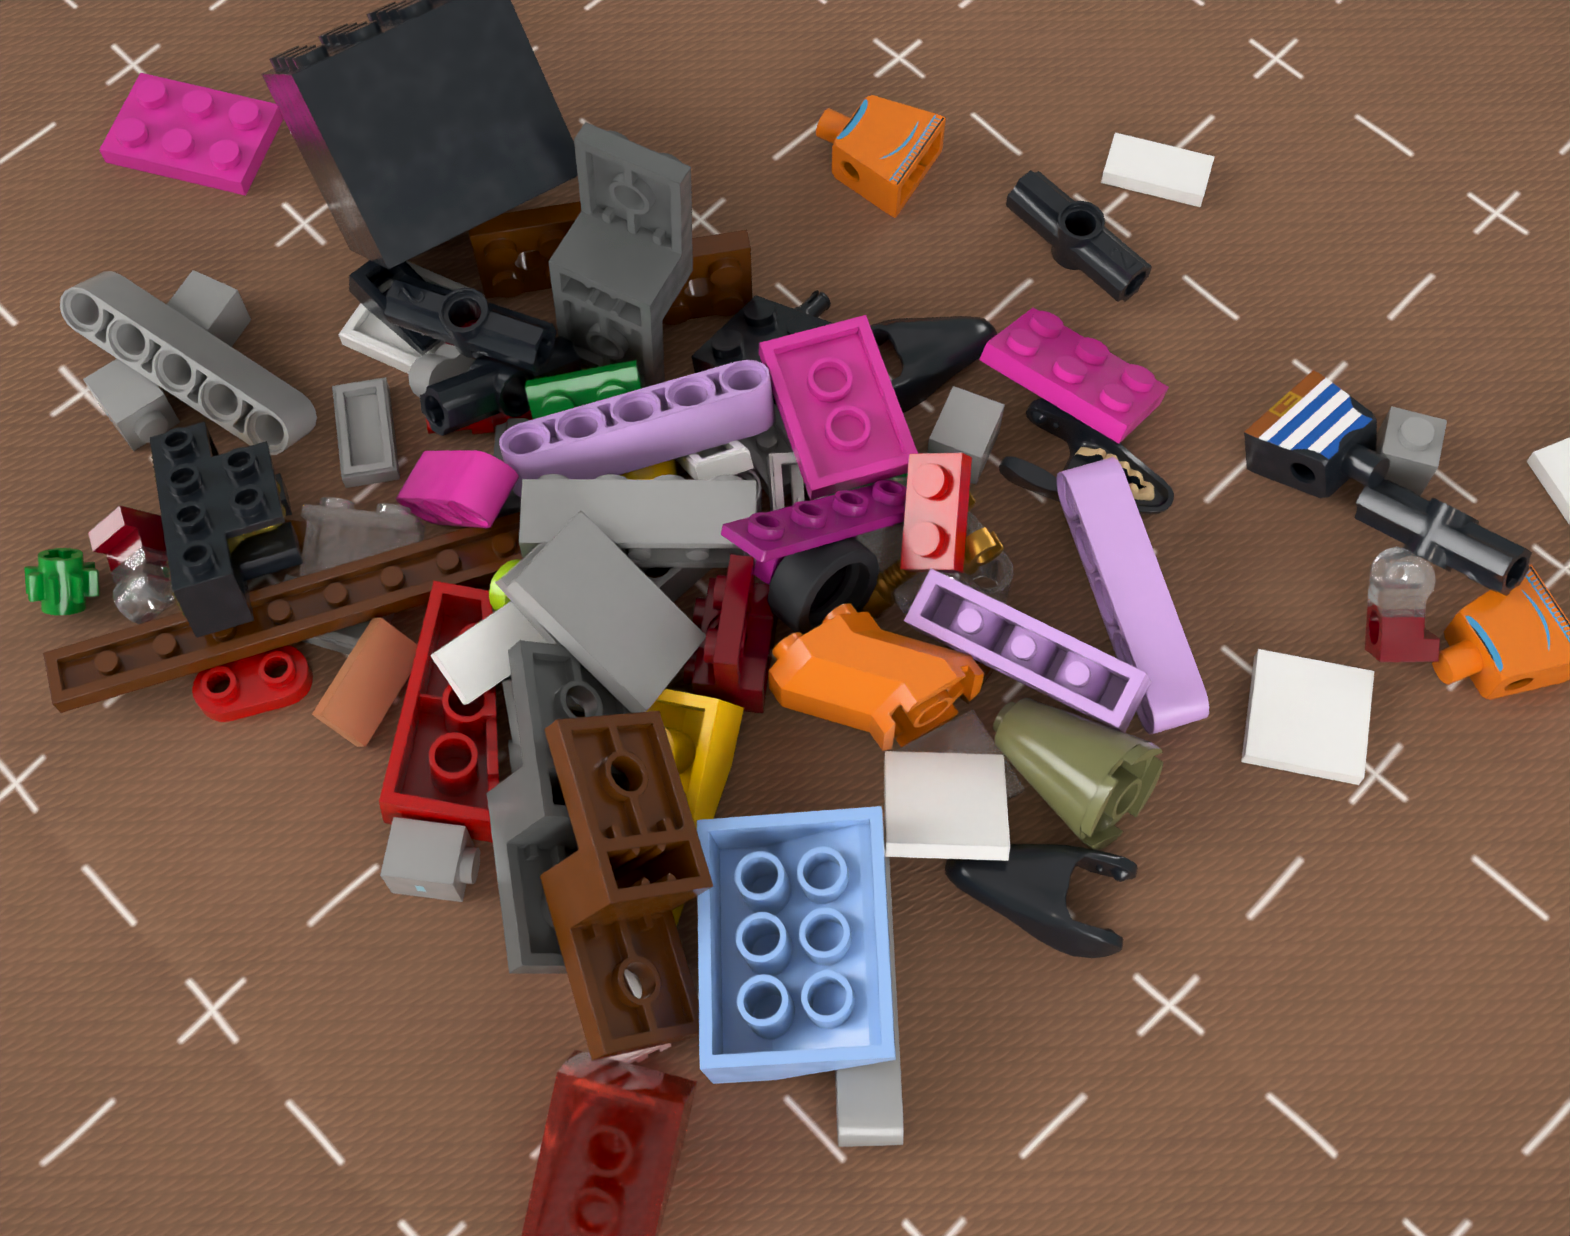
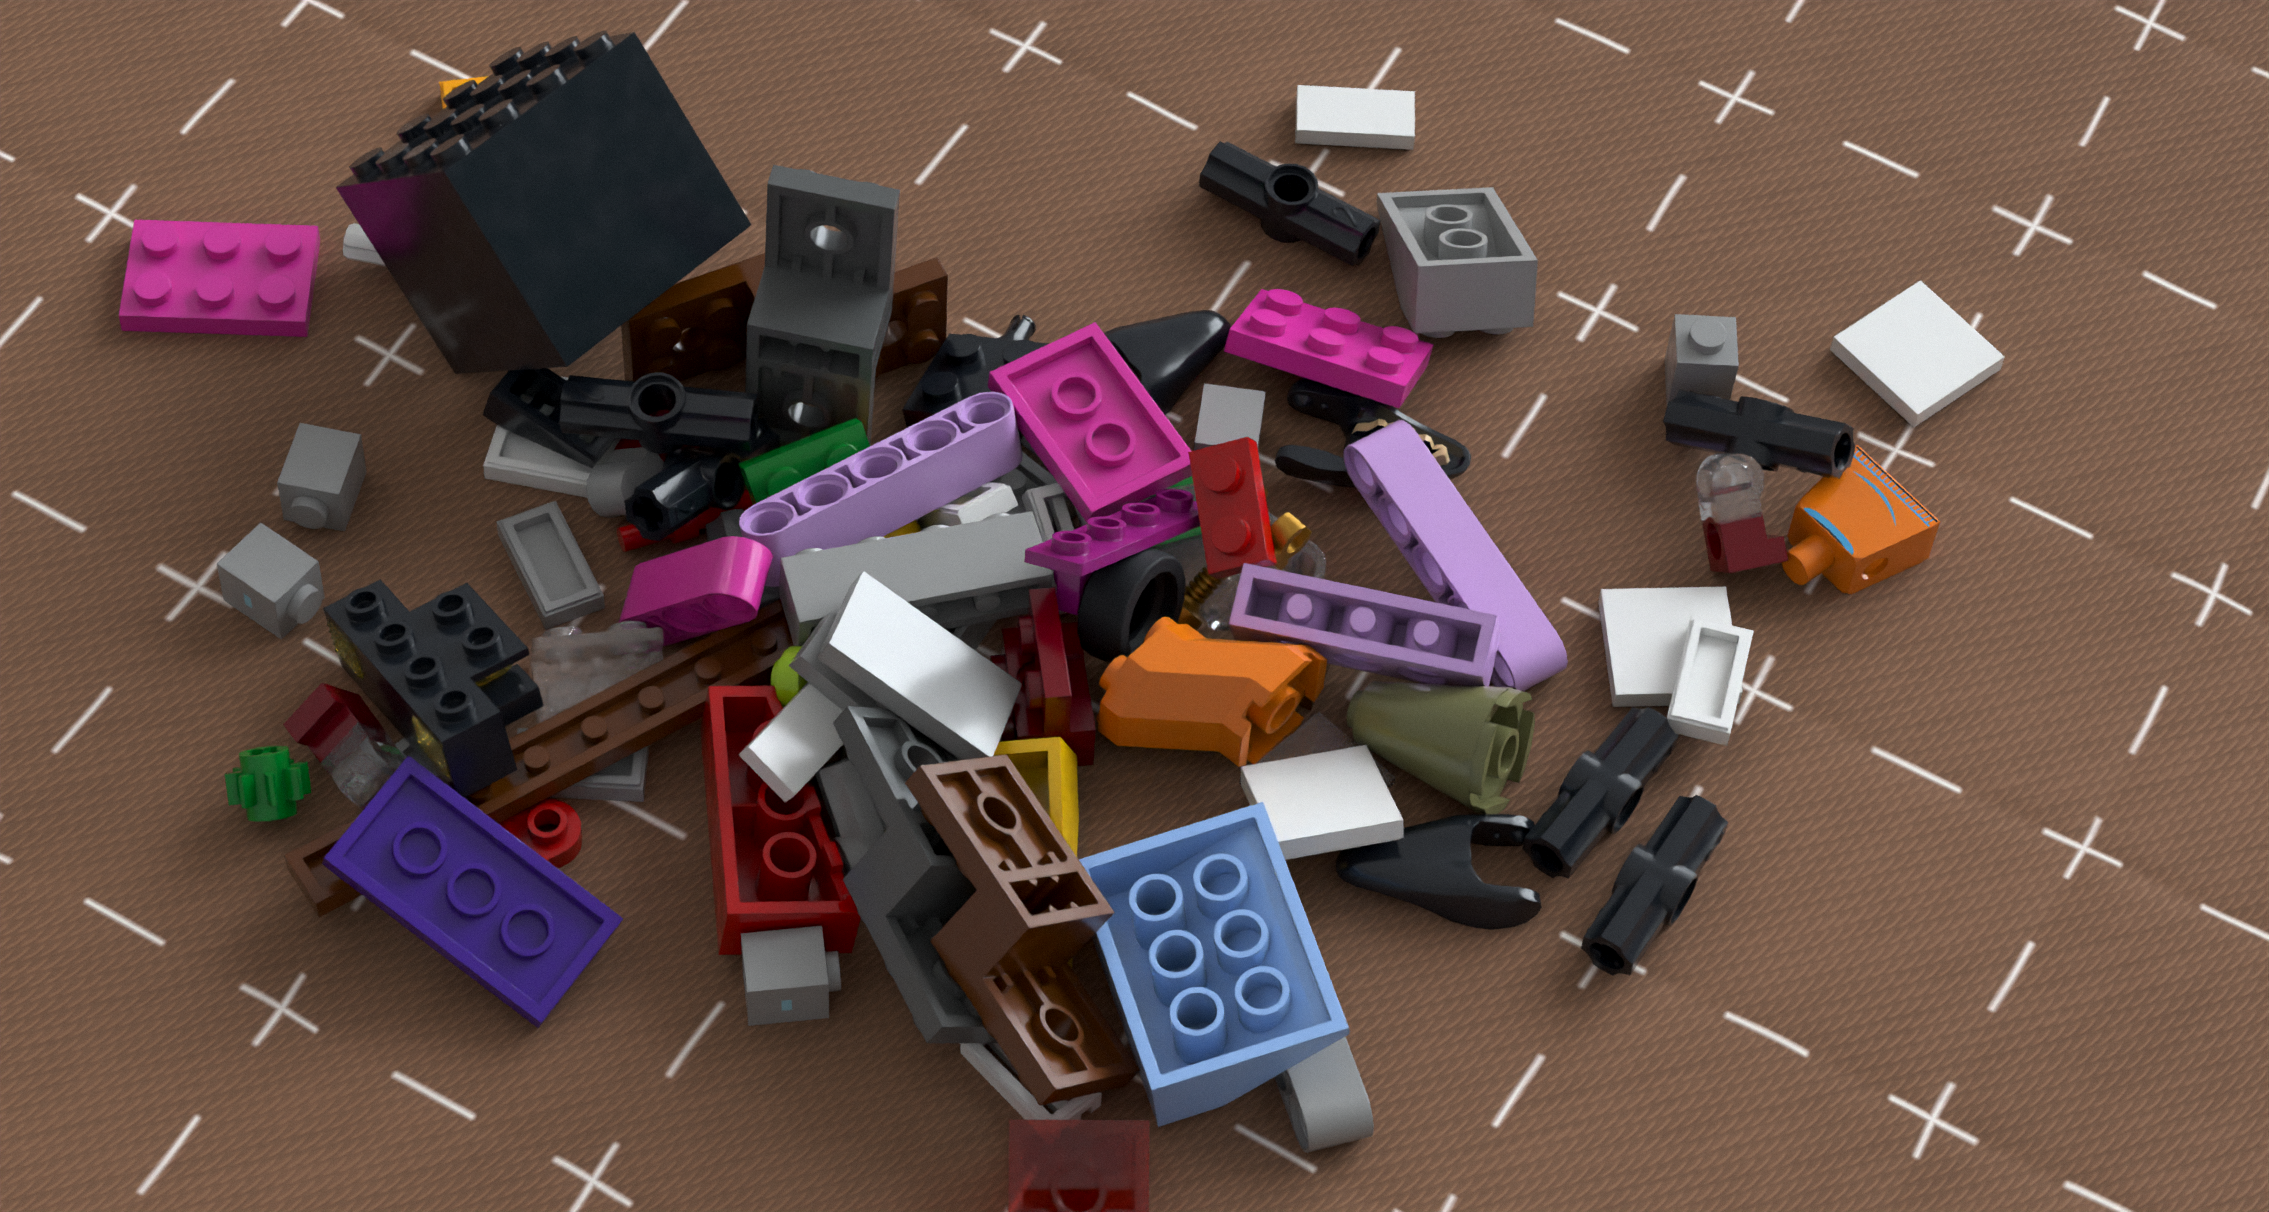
camera: 20 degrees left, 10 degrees down
light grey beam [60,271,317,455] -> none
nougat tile [312,617,417,747] -> none
orange torso [816,95,946,218] -> none
torso [1244,370,1390,498] -> none
none -> dark purple plate [322,755,623,1028]
none -> light grey slope [1377,187,1538,338]
none -> black piece [1522,707,1679,879]
none -> black piece [1581,795,1728,976]
none -> white tile [1667,616,1754,746]

